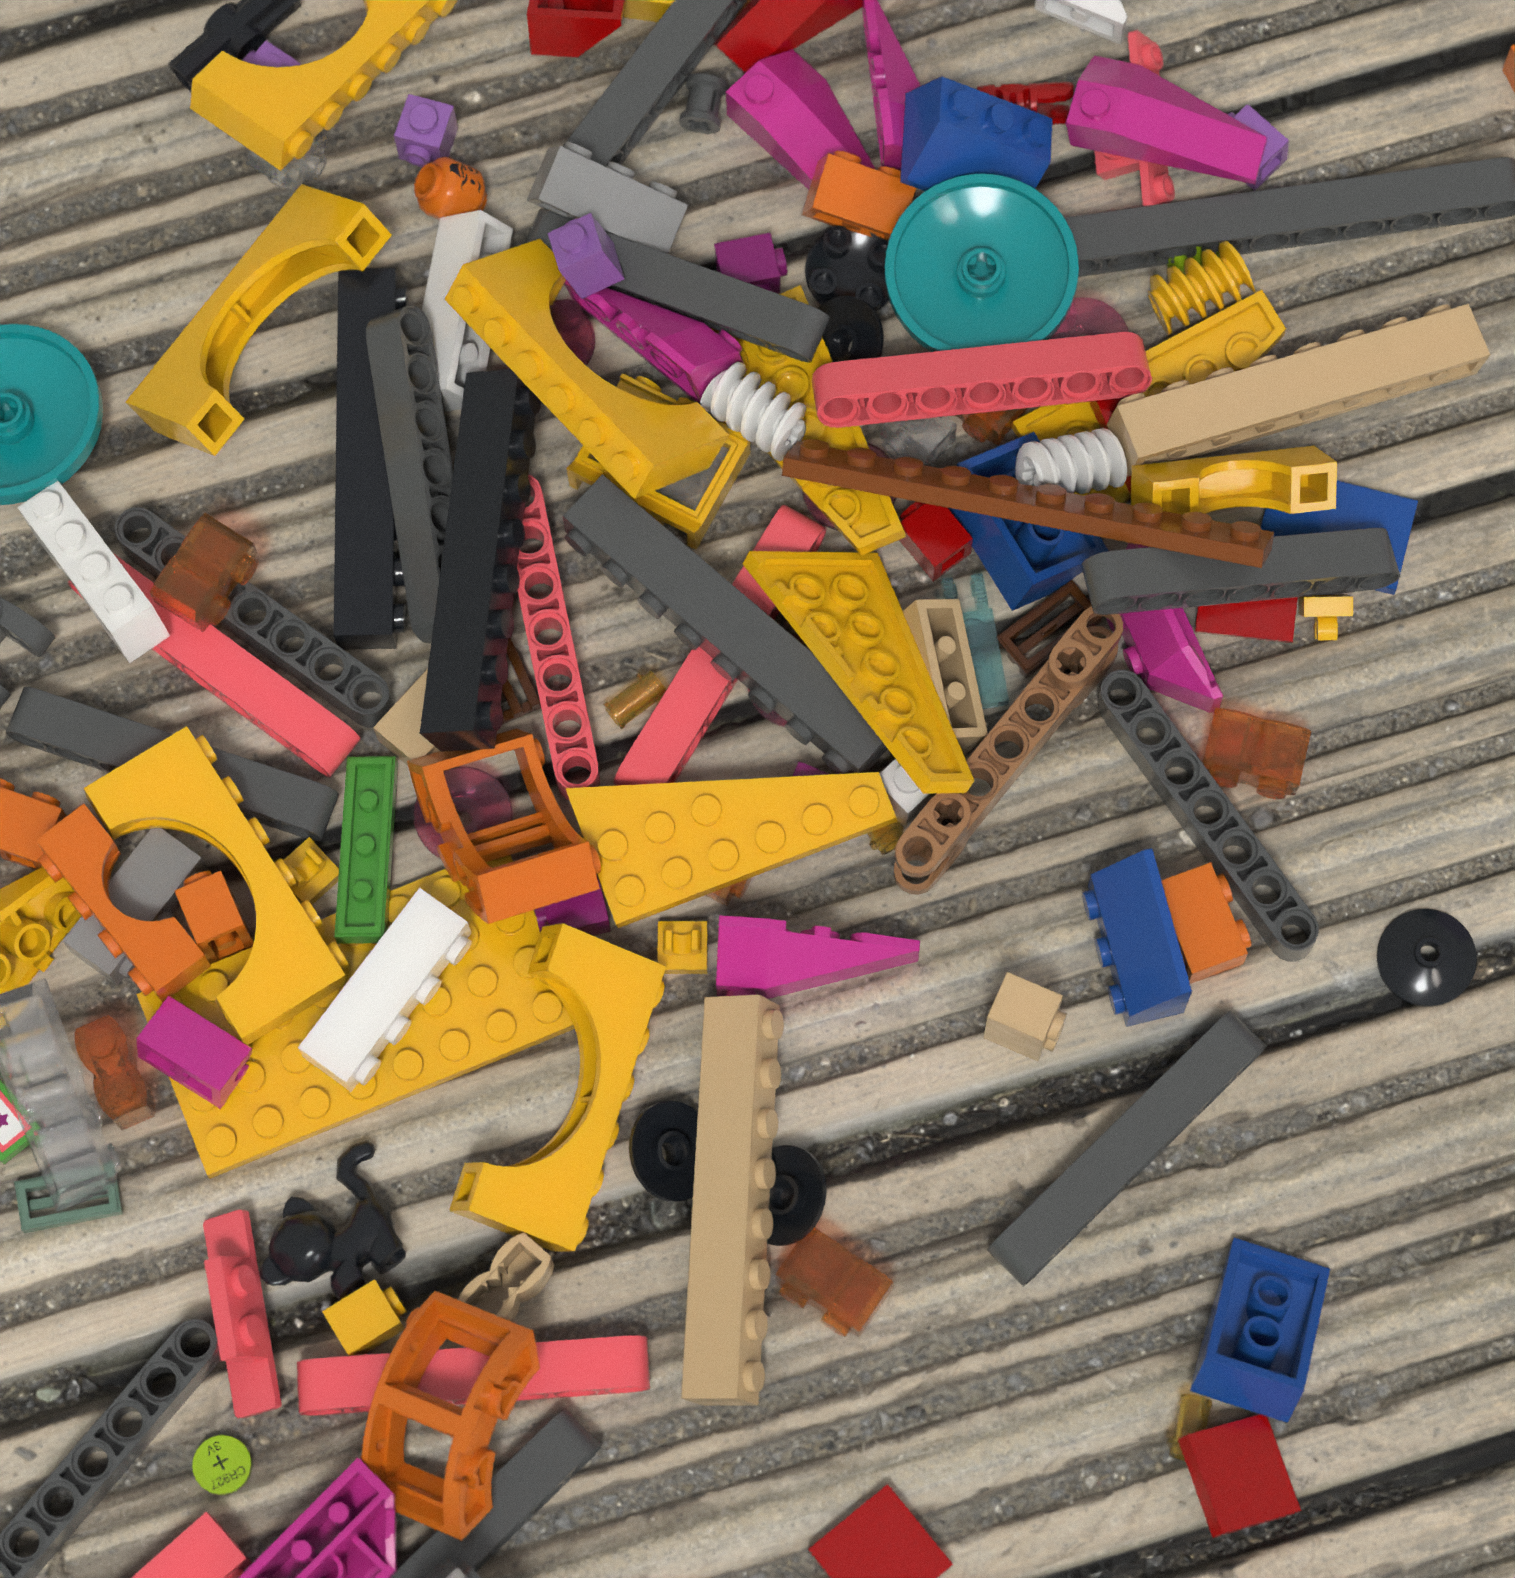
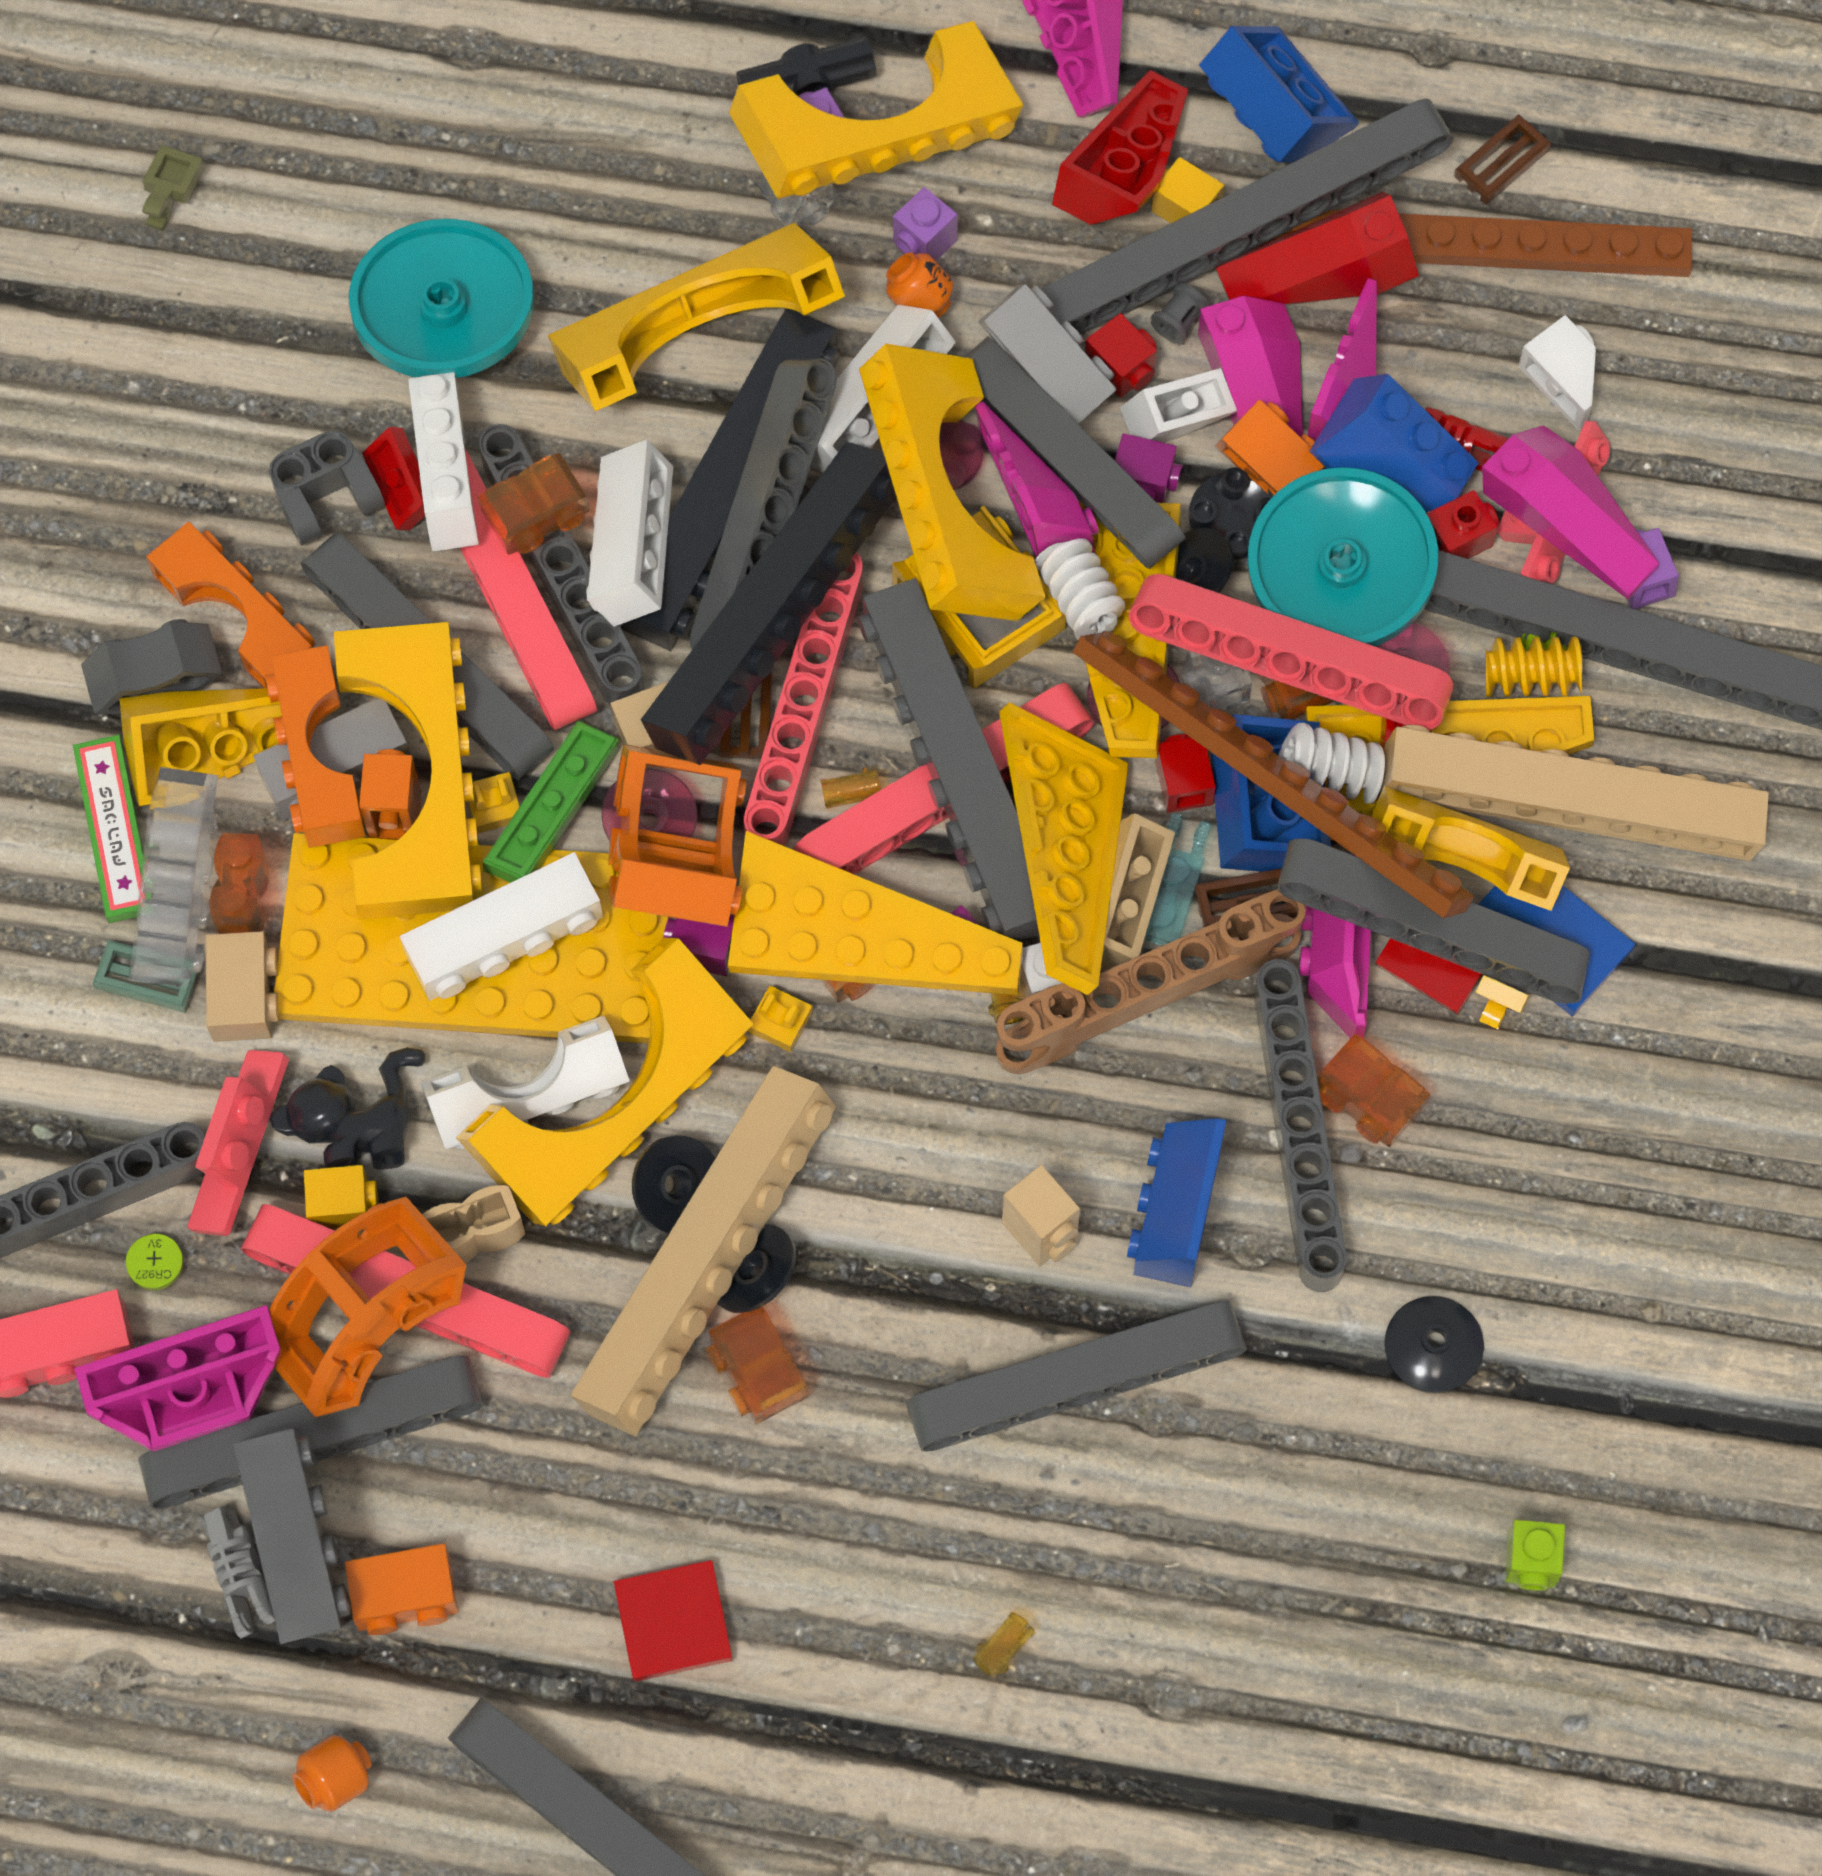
camera: 25 degrees right, 5 degrees down
dark pink hinge [136,996,252,1109] -> none
medium lavender brick [548,213,625,299] -> none
dark pink wedge [716,915,920,999] -> none
orange brick [1161,862,1251,984] -> none
red tile [1178,1414,1301,1538] -> none
blue slope [1190,1238,1330,1423] -> none
none -> tan brick [205,931,279,1042]
none -> red plate [362,427,425,531]
none -> white arch [420,1015,630,1150]
none -> white brick [586,439,673,627]
none -> red brick [1085,313,1157,398]
none -> white slope [1120,368,1237,443]
none -> red brick [1426,490,1499,559]

